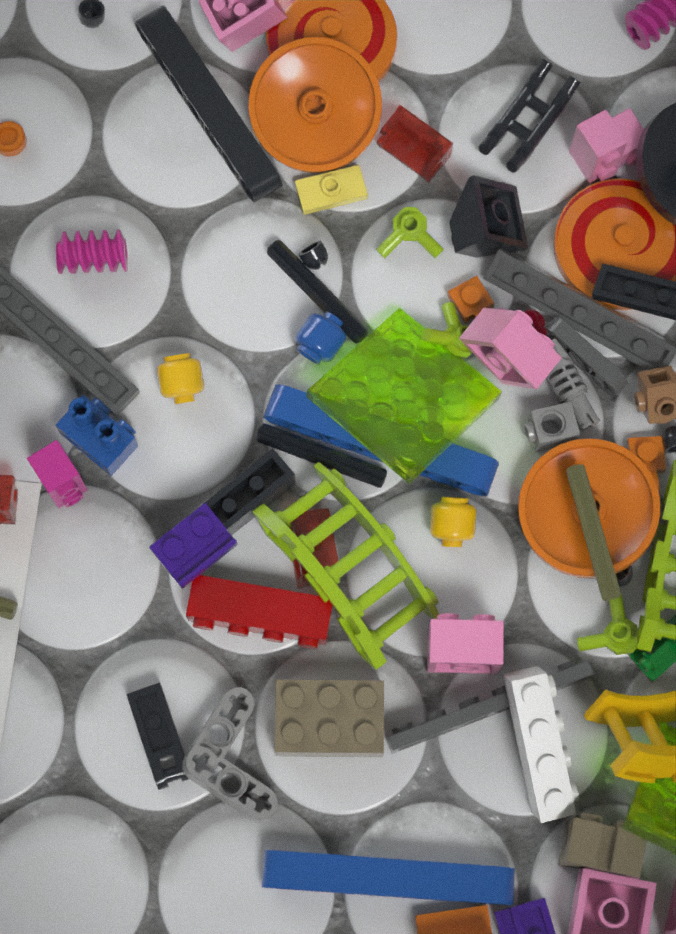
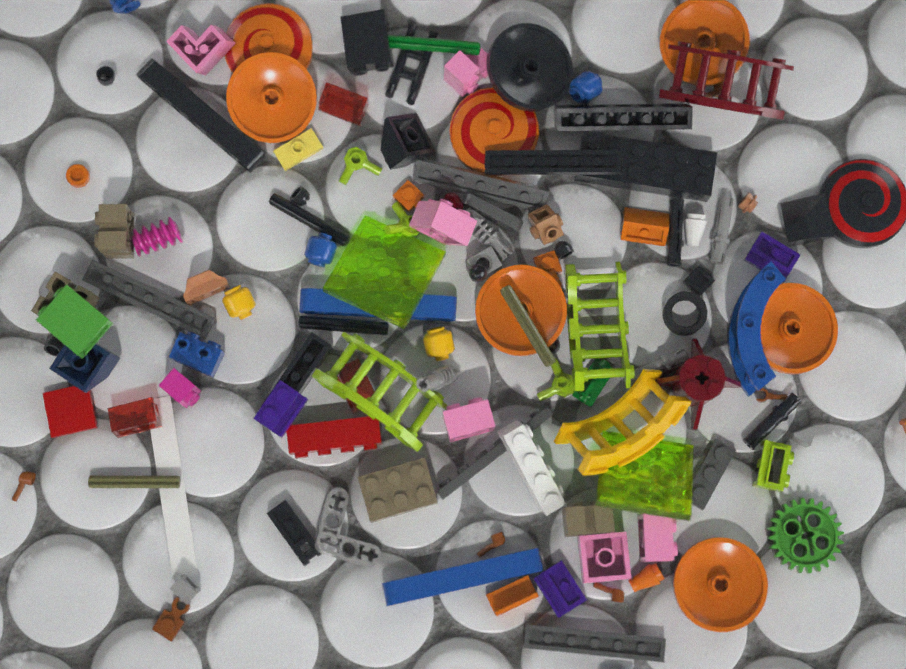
camera: 20 degrees left, 5 degrees up
none -> dark tan brick [94,204,135,259]
none -> nougat slope [183,270,231,306]
none -> black panel [340,9,394,76]
none -> green axle [389,35,481,55]
none -> light grey hinge [416,365,460,392]
none -> black hinge [469,263,487,283]
none -> dark orange hand [477,532,505,558]

